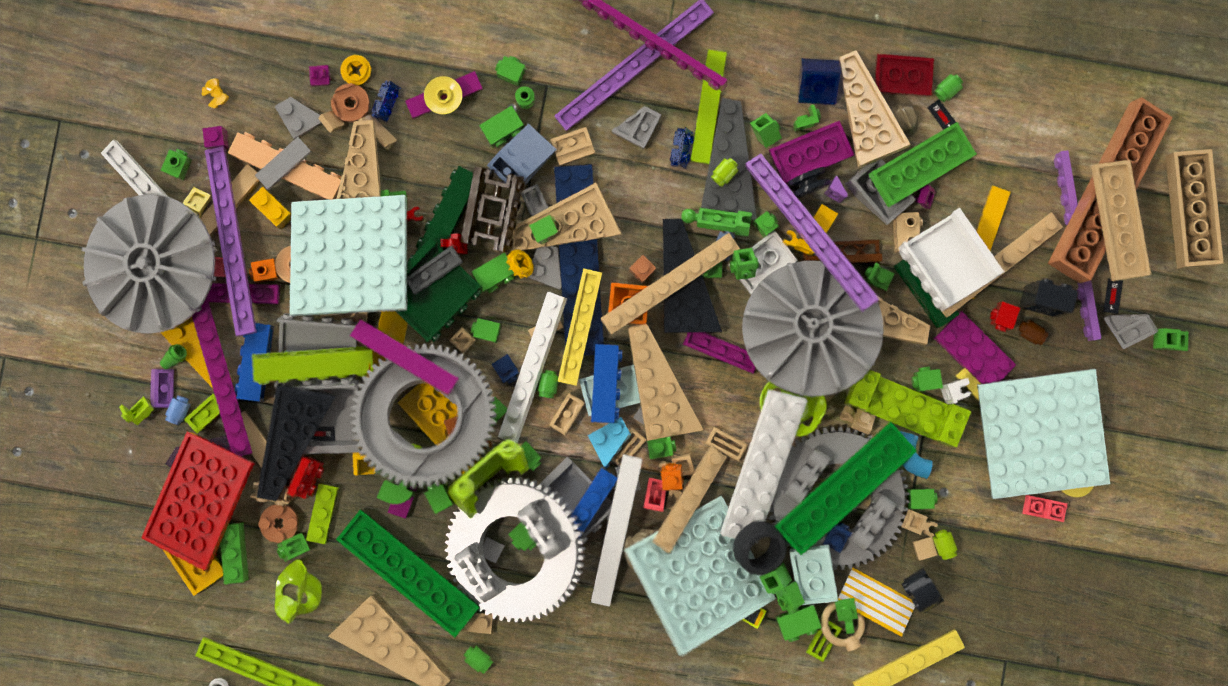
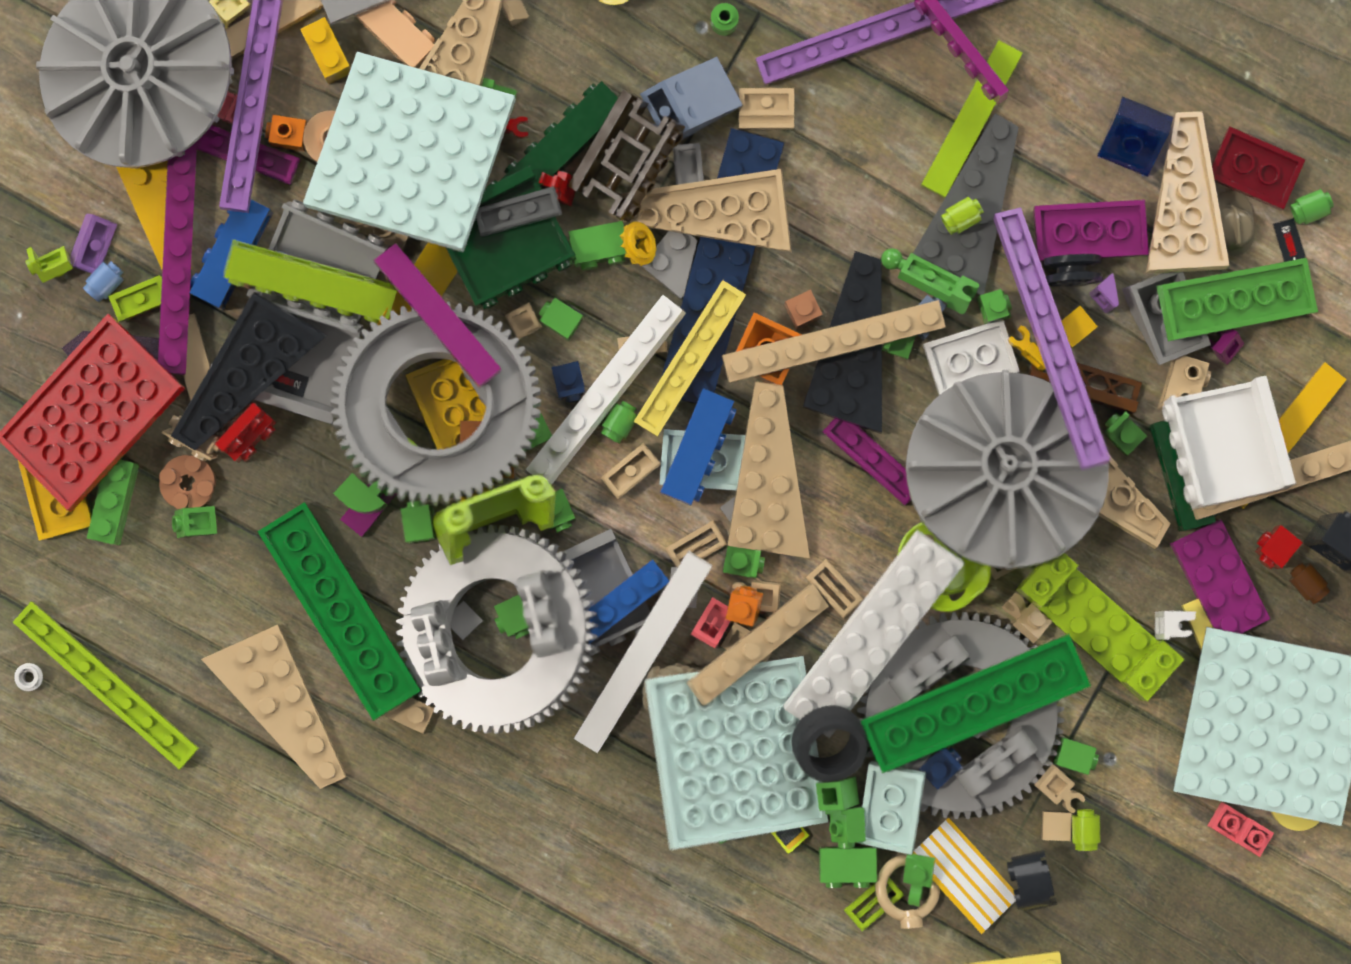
camera: 20 degrees right, 0 degrees up
bright green cone [160,344,187,369] -> none
lime piece [274,560,322,624] -> none
lime plate [306,483,339,544] -> none
yellow panel [353,453,376,475] -> none
bright green brick [464,646,493,674] -> none
bright green brick [479,106,525,148] -> none
bright green panel [529,215,558,244] -> none
medium azure wing [588,417,631,469] -> none
light grey wing [612,106,661,149] -> none
clear blue hinge [669,127,694,169] -> none
bright green brick [730,248,759,280] -> none
bright green brick [750,113,782,148] -> none
bright green bracket [793,104,821,132] -> none
dark azure cylinder [900,431,933,479] -> none
bright green brick [912,367,943,392] -> none

